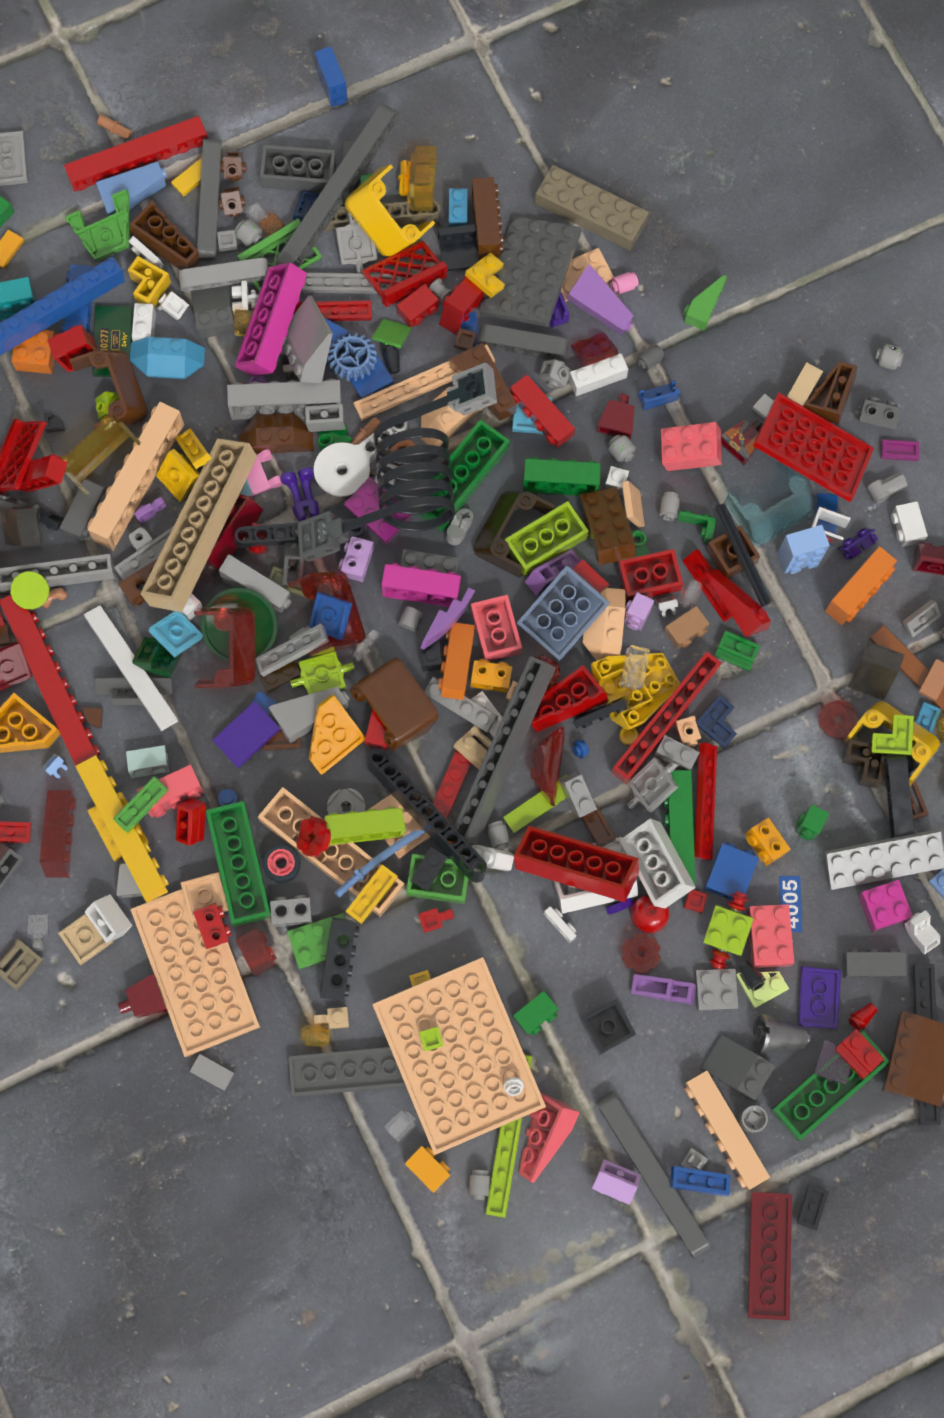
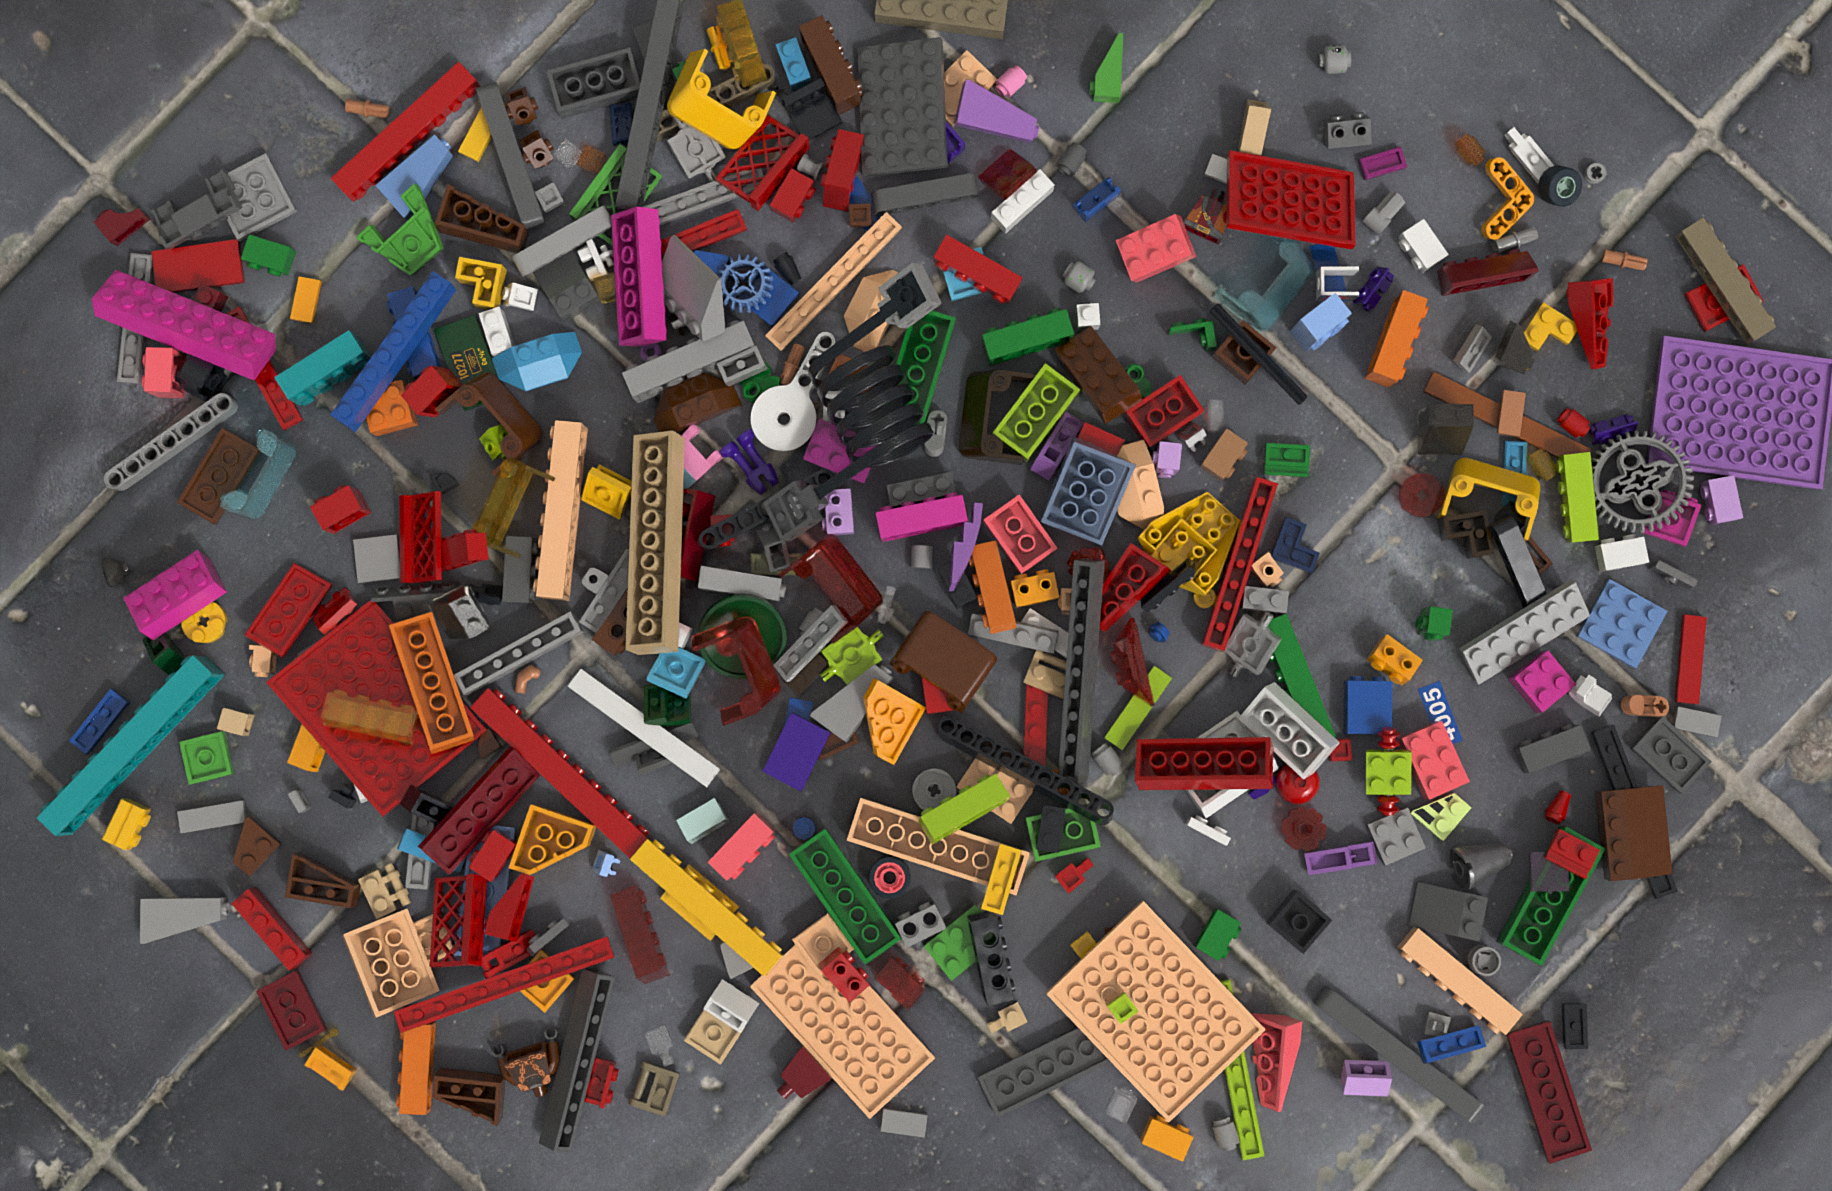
camera: 15 degrees left, 10 degrees up
lime tile [10,571,50,609] -> none
reddish brown tile [83,707,103,728] -> none
bright green tile [113,776,169,833] -> none
white plate [129,236,163,268] -> none
medium lavender plate [134,497,167,525] -> none
yellow plate [175,428,212,469] -> none
red brick [176,798,206,846] -> none
light grey head [235,220,263,247] -> none
red plate [296,817,331,857] -> none
clear yellow brick [301,1025,330,1047] -> none
blue tile [309,592,352,640] -> none
medium blue sword [334,830,424,898] -> none
bright green piece [372,318,412,348] -> none
reddish brown wedge [450,343,517,421] -> none
yellow plate [465,252,505,298] -> none
white brick [472,845,514,871] -> none
white plate [503,1077,524,1096] -> none
light grey brick [538,360,571,389] -> none
light grey brick [558,772,597,818] -> none
reddish brown tile [581,806,616,847] -> none
dark red torso [596,394,635,440] -> none
clear brick [620,645,650,690] -> none
light nougat tile [622,481,645,528] -> none
light grey brick [659,492,680,521] -> none
red plate [683,549,732,622] -> none
red plate [694,742,717,860] -> none
red wedge [705,569,771,637] -> none
black cone [738,961,765,991] -> none
dark purple tile [797,966,841,1030] -> none
reddish brown wedge [804,361,857,424] -> none
lime plate [872,715,914,755] -> none

